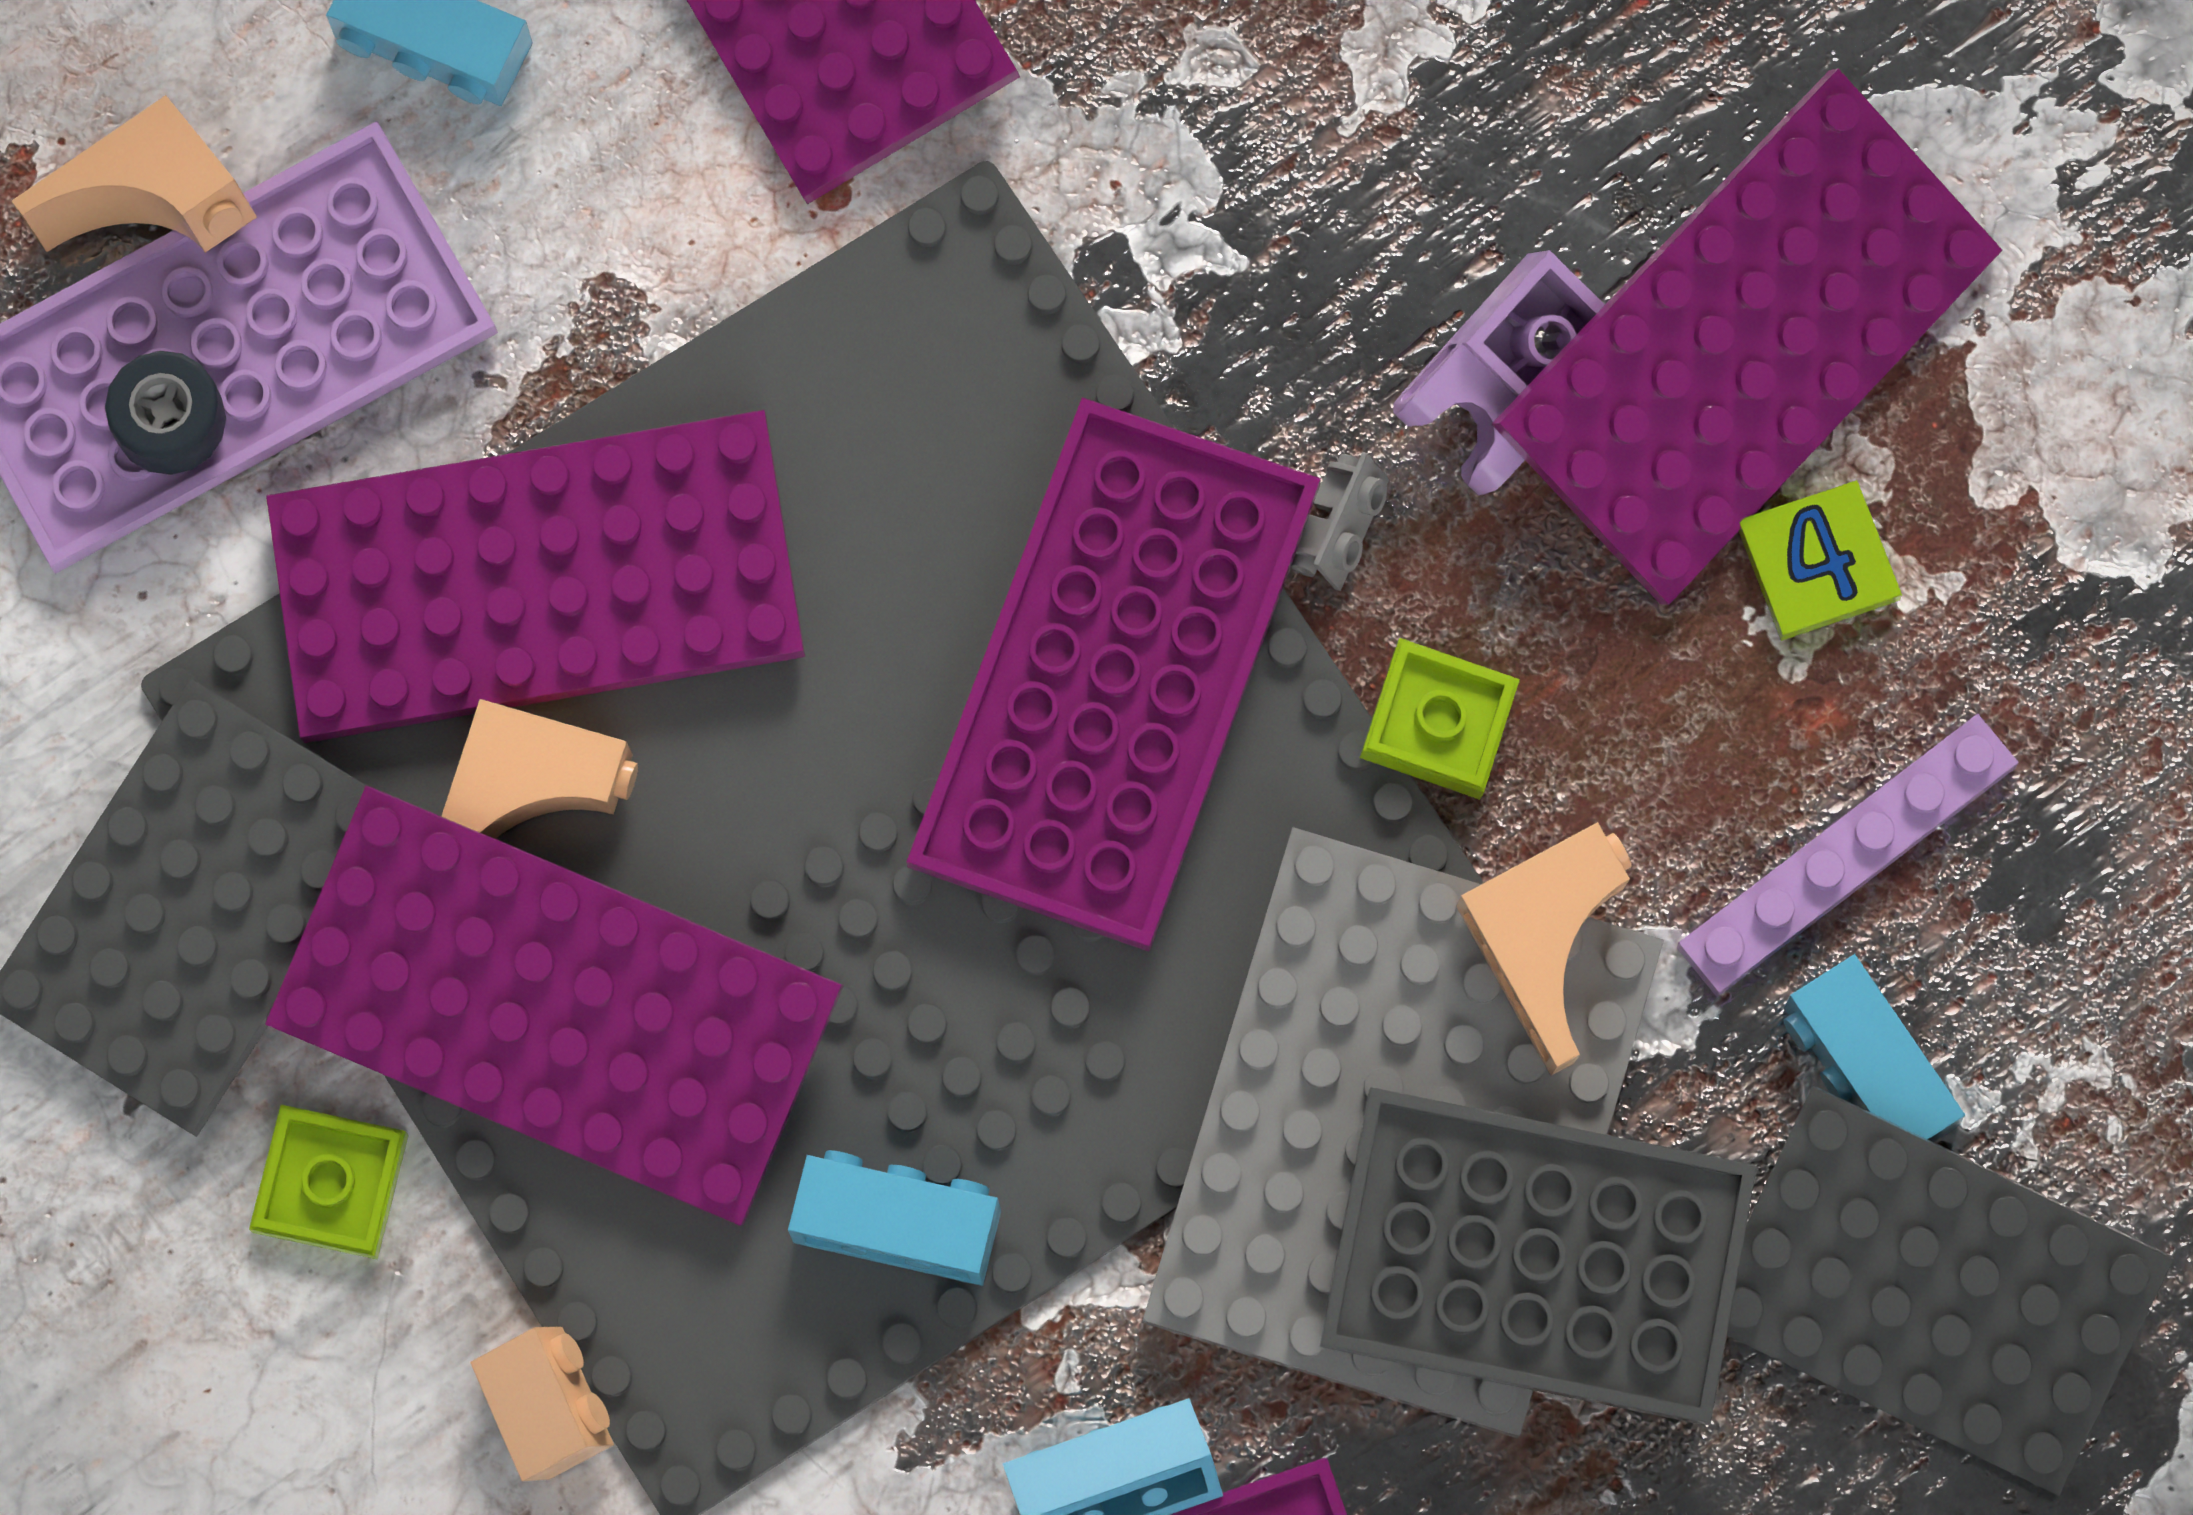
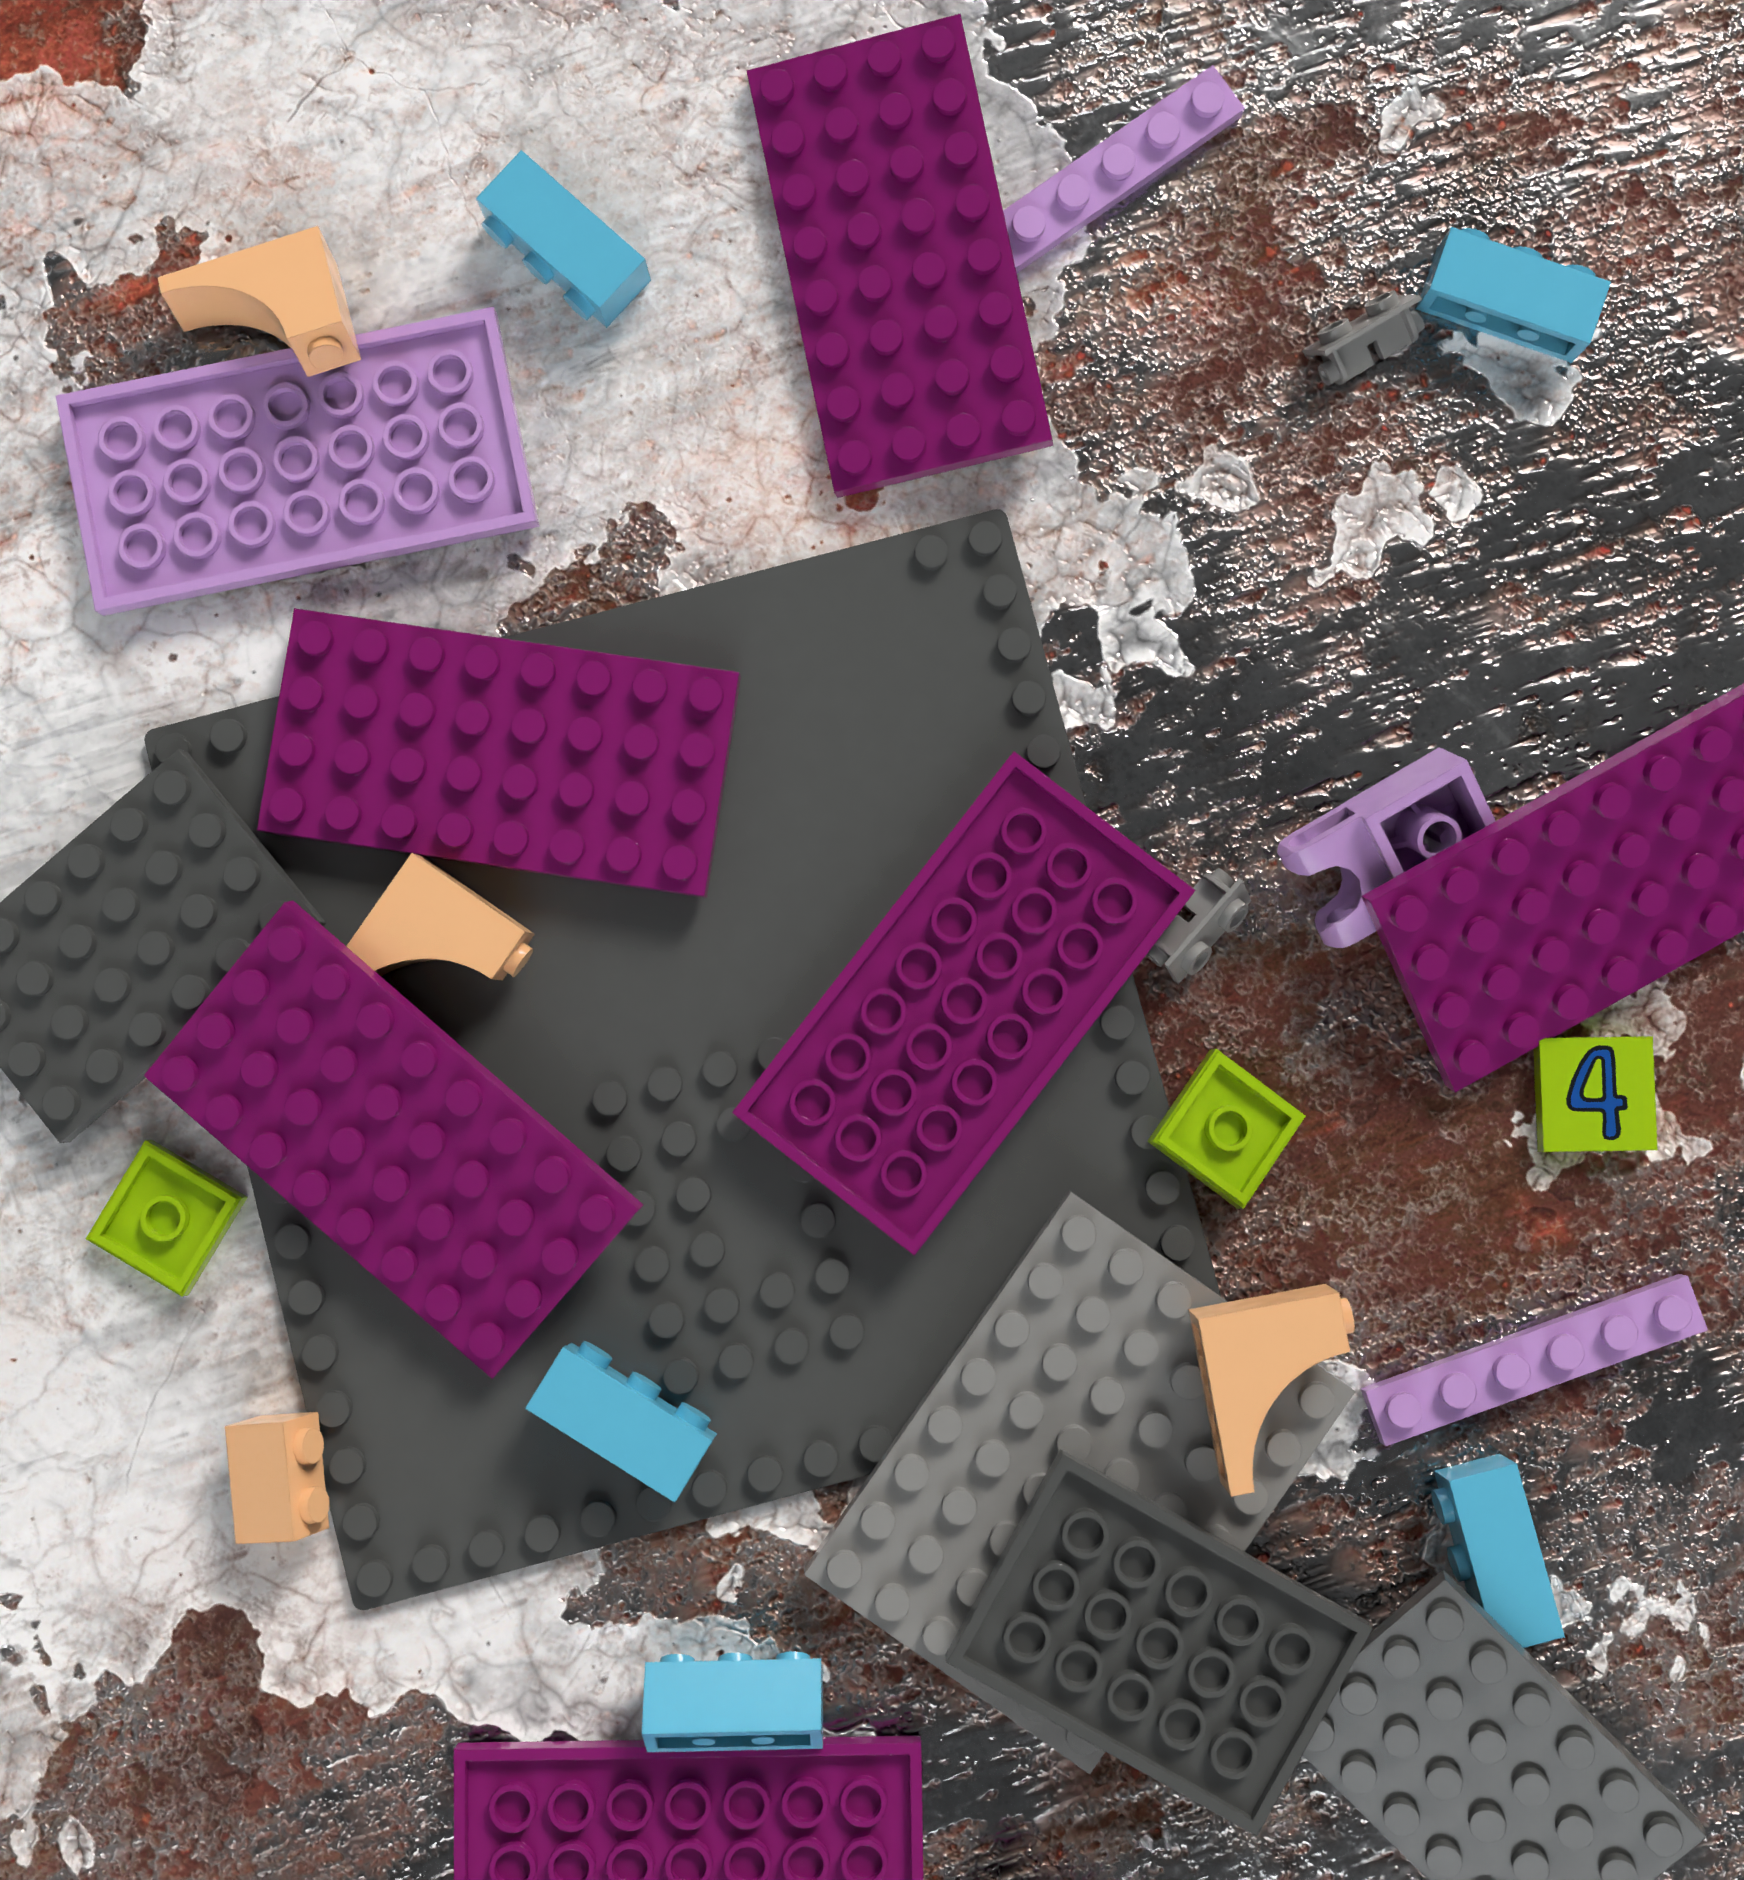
camera: 15 degrees right, 10 degrees up
black wheel [105,351,226,475] -> none

